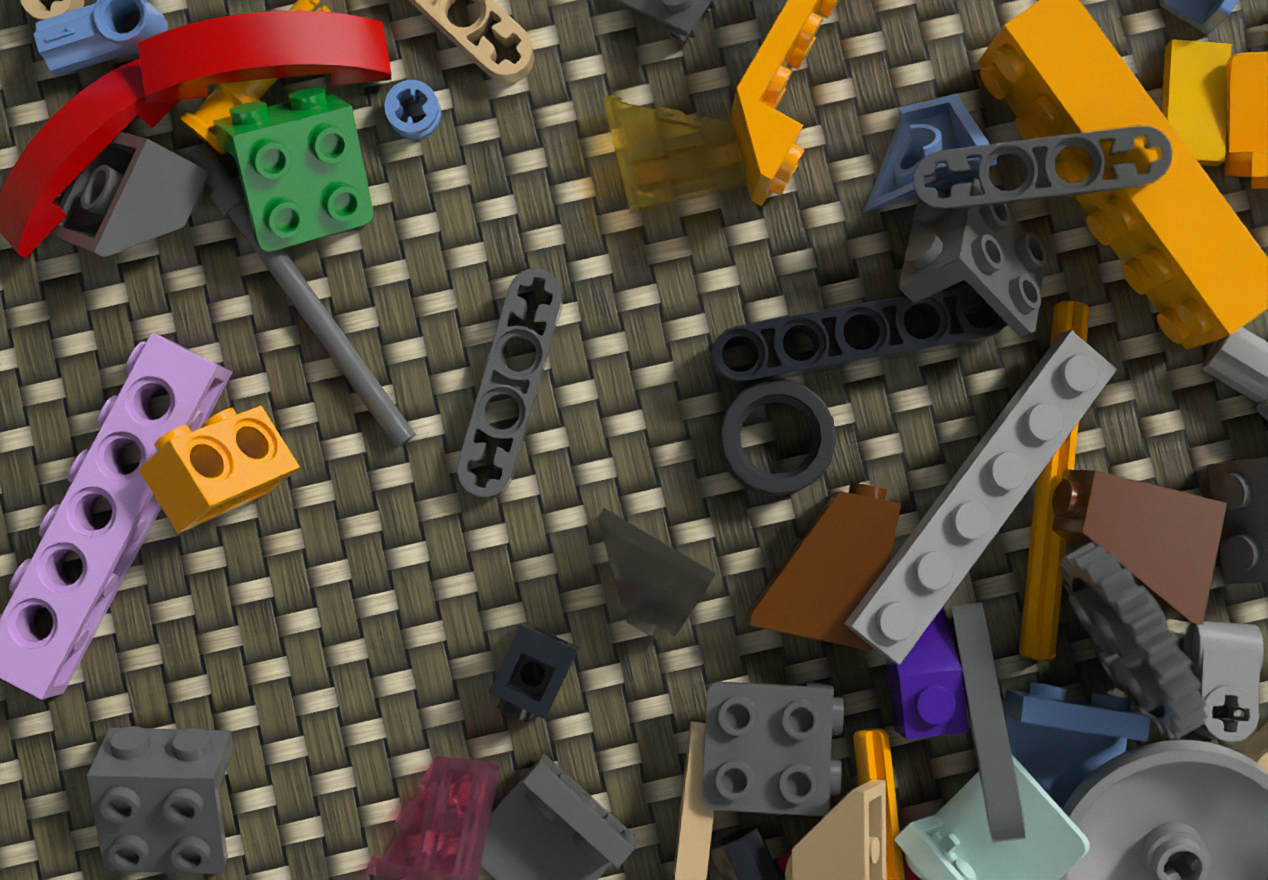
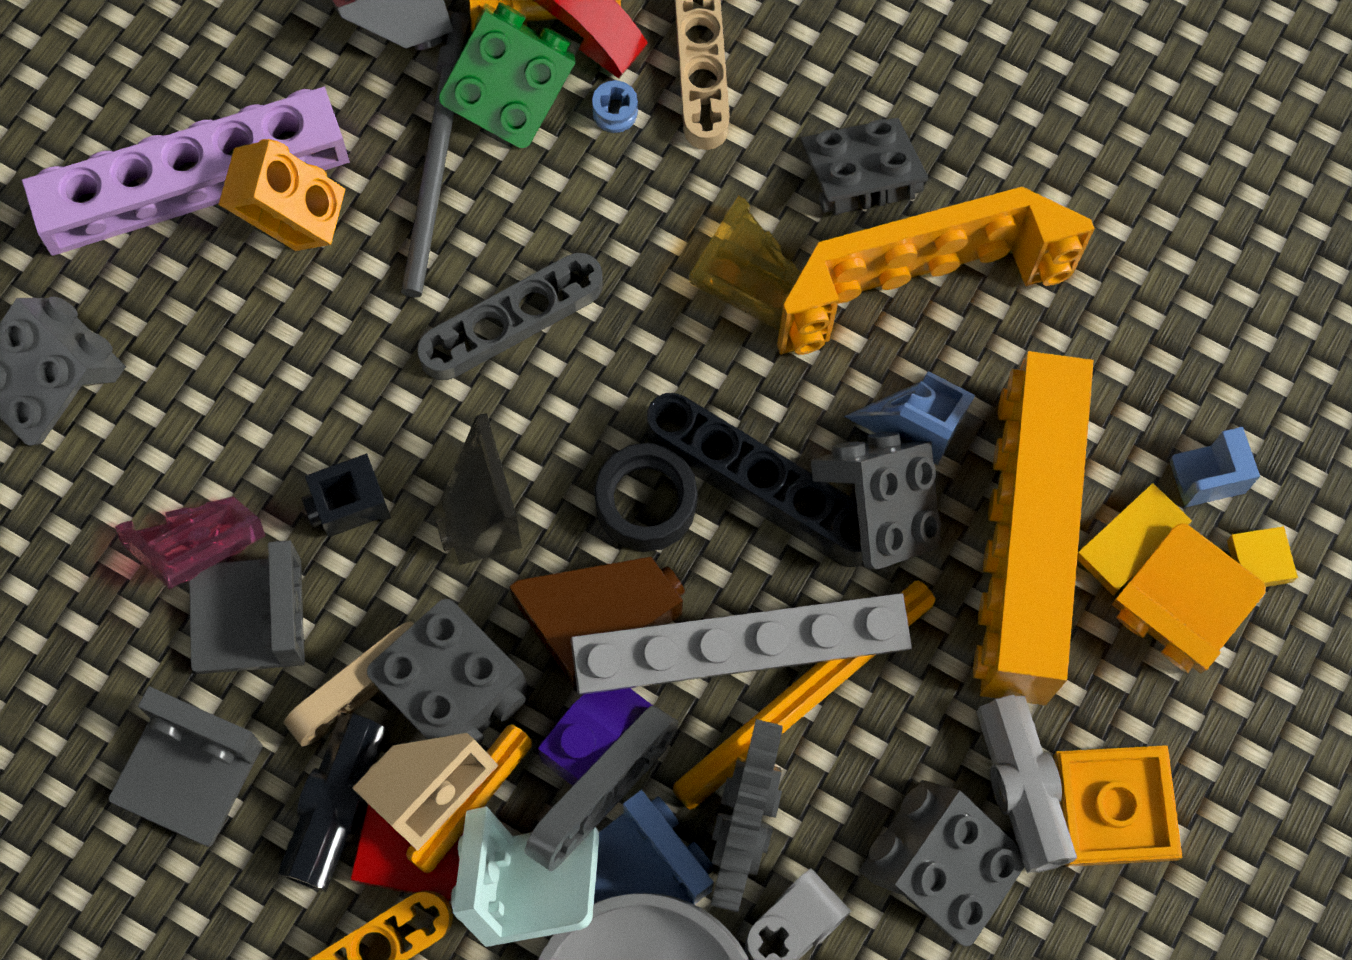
camera: 40 degrees right, 15 degrees down
dark grey beam [914,126,1173,211] -> none
reddish brown slope [1052,470,1227,625] -> none

